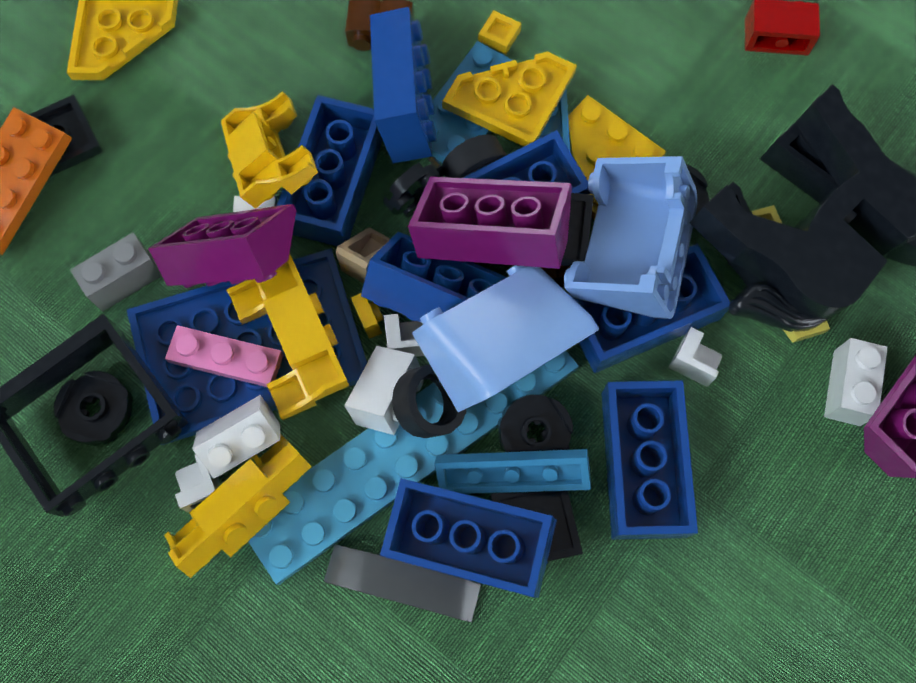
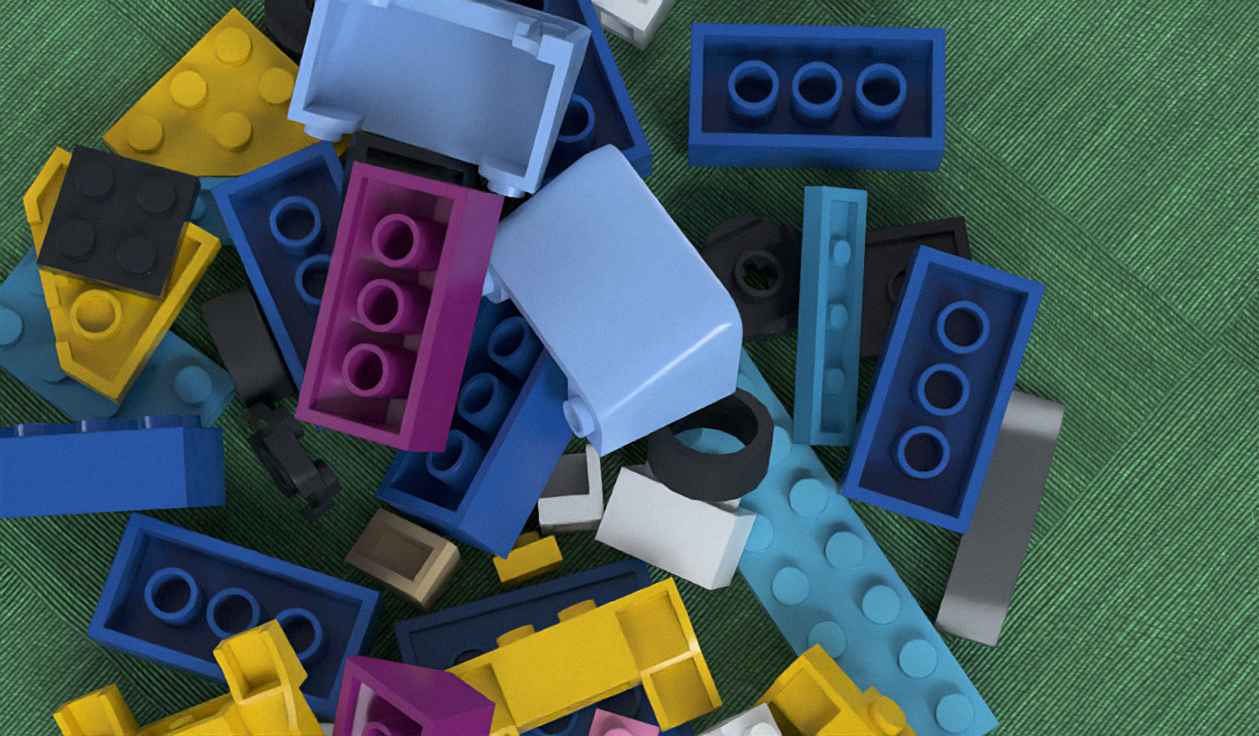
camera: 85 degrees left, 5 degrees up
none -> black plate [36,144,202,303]

